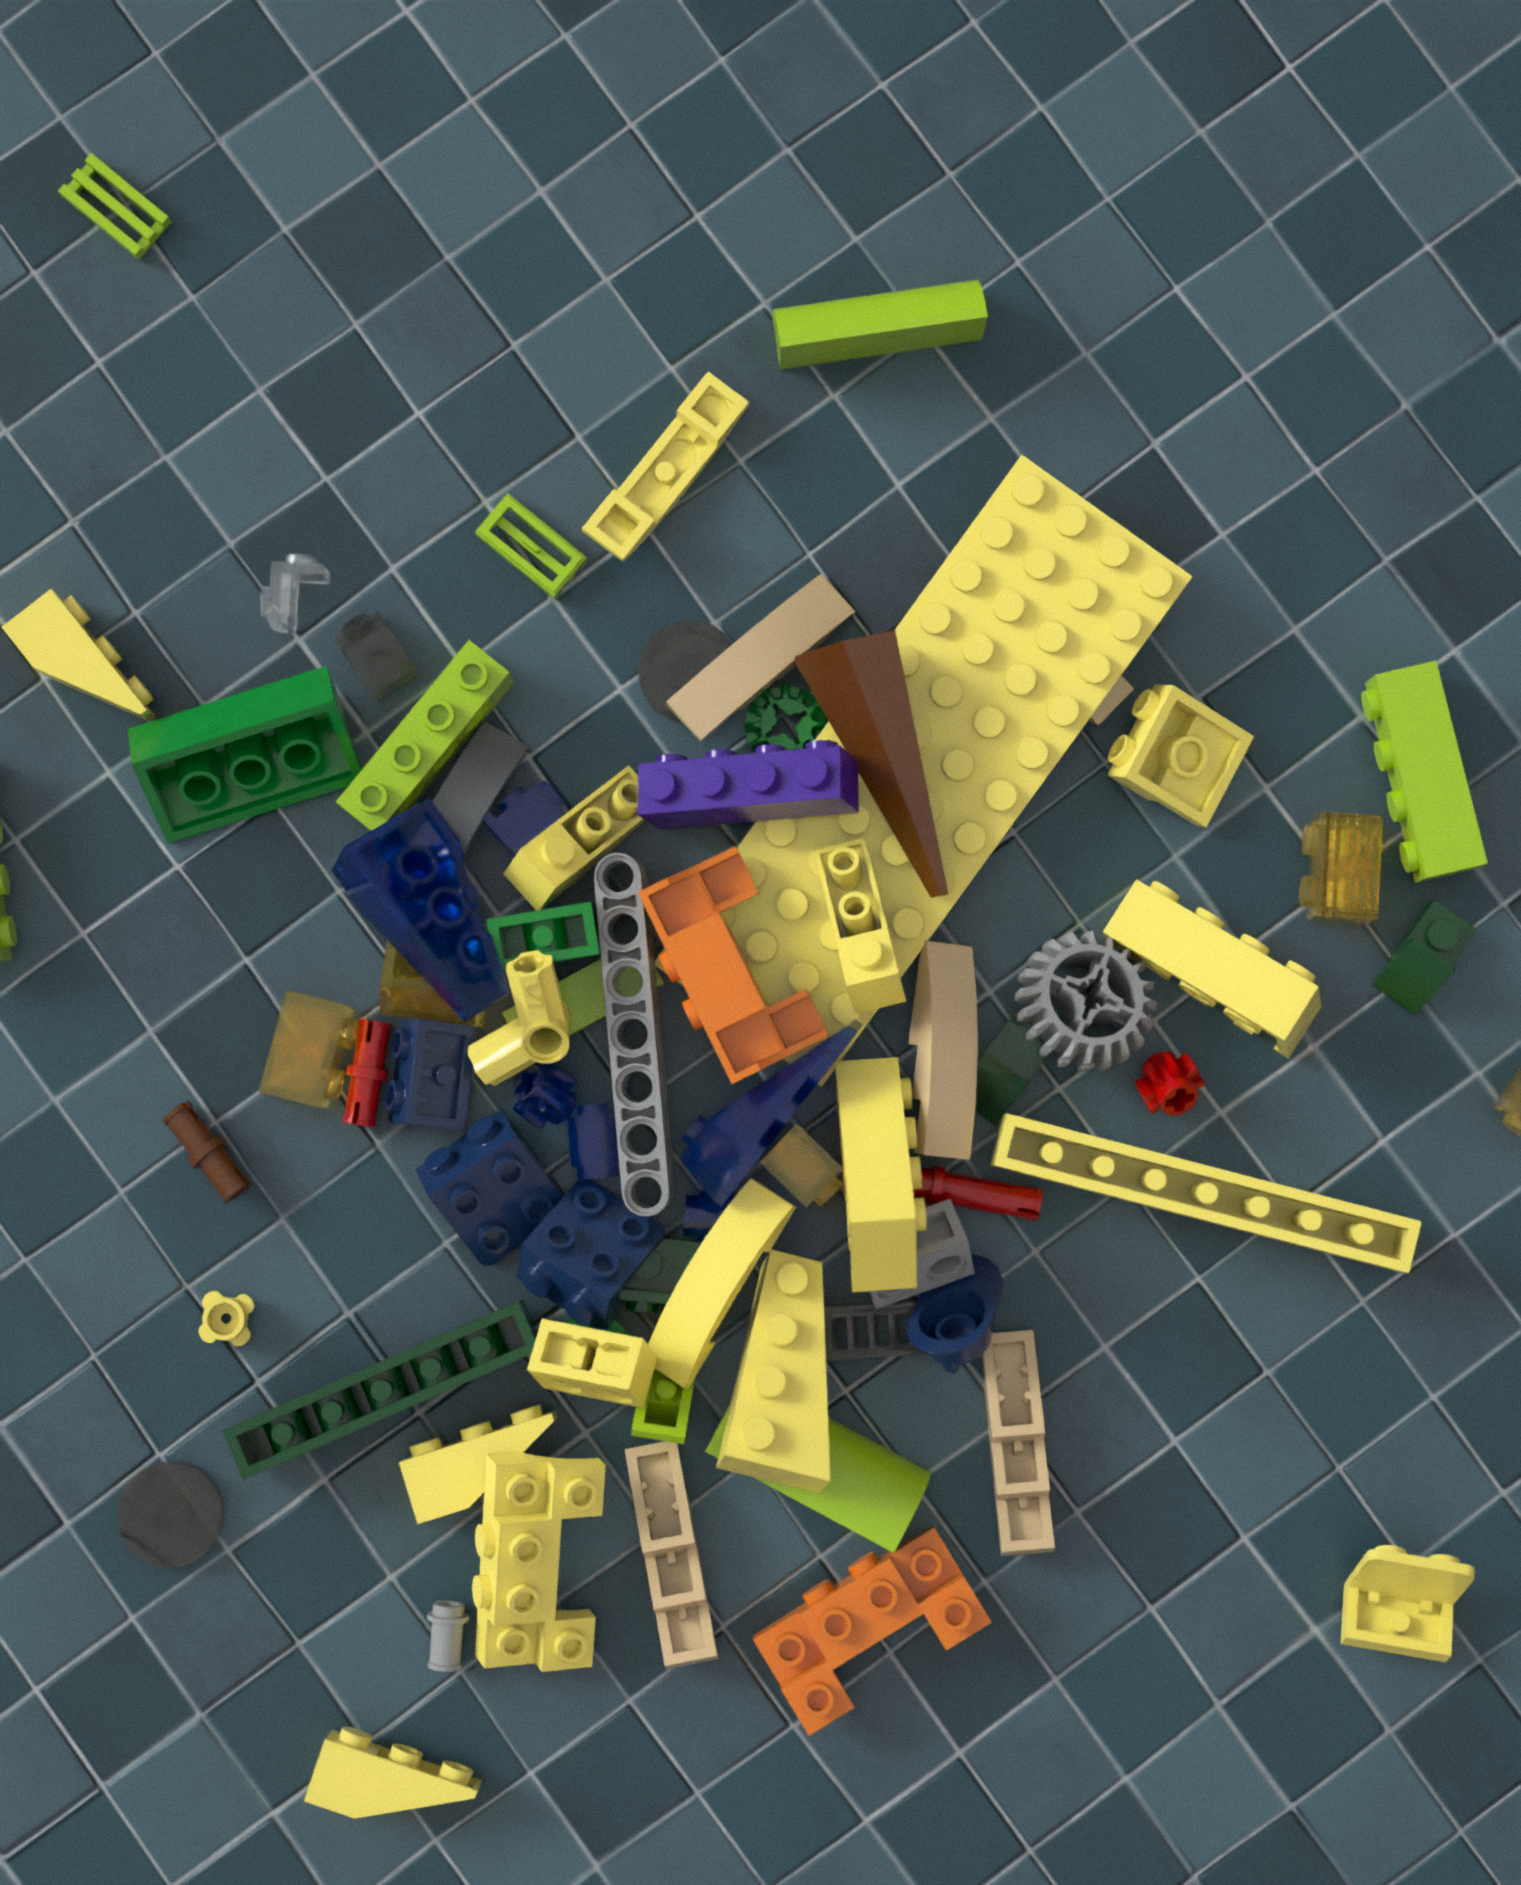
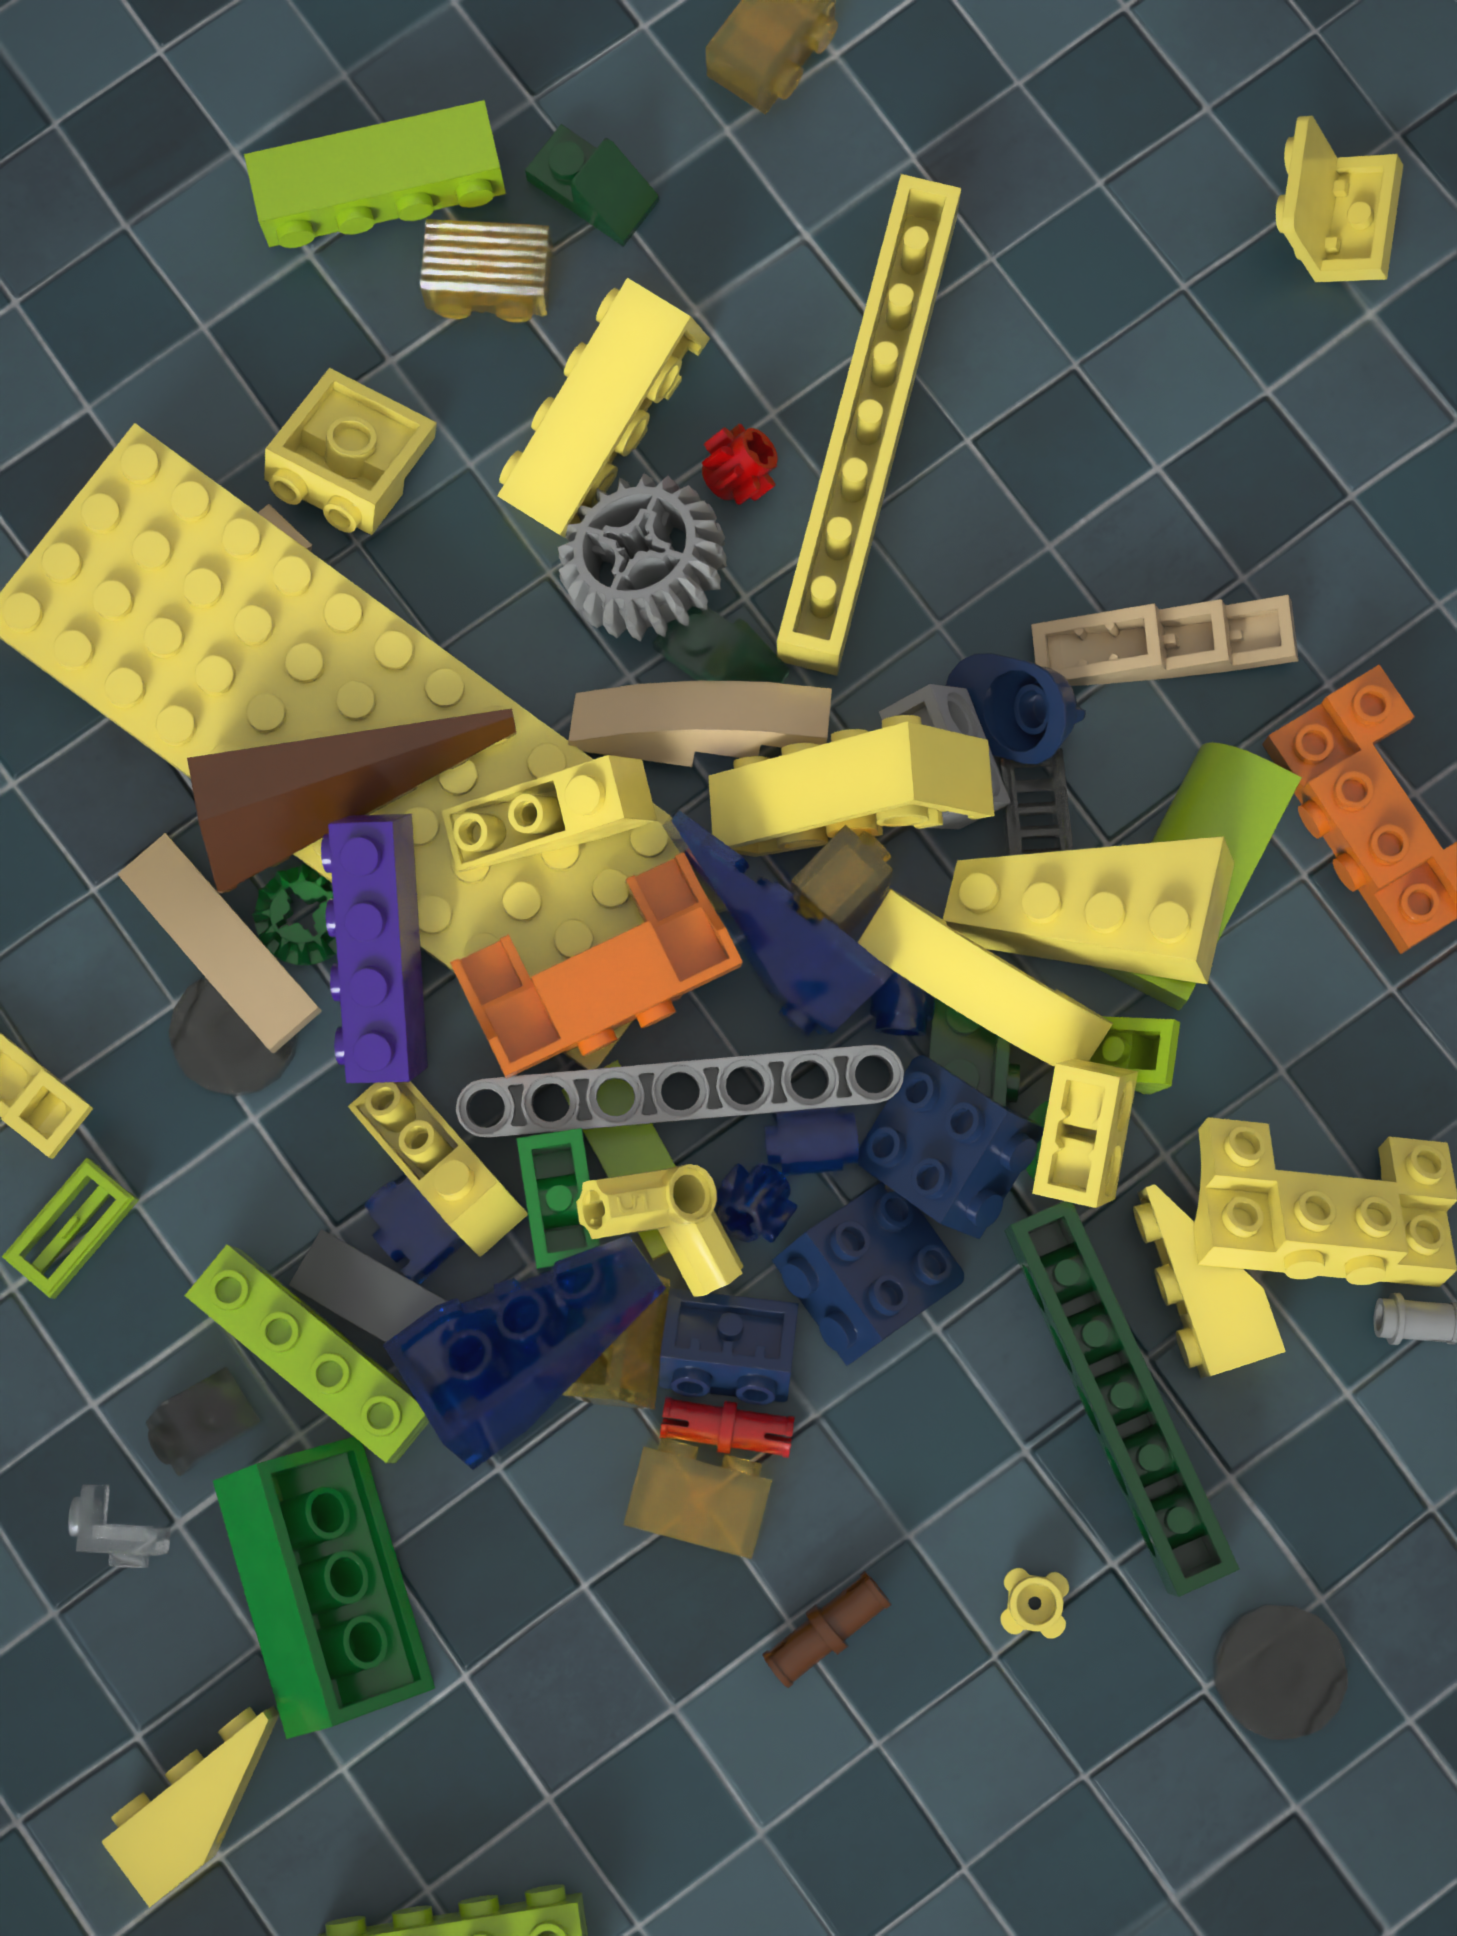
camera: 85 degrees left, 5 degrees down
tan slope [625,1441,719,1669] -> none
red pin [913,1165,1043,1221] -> none

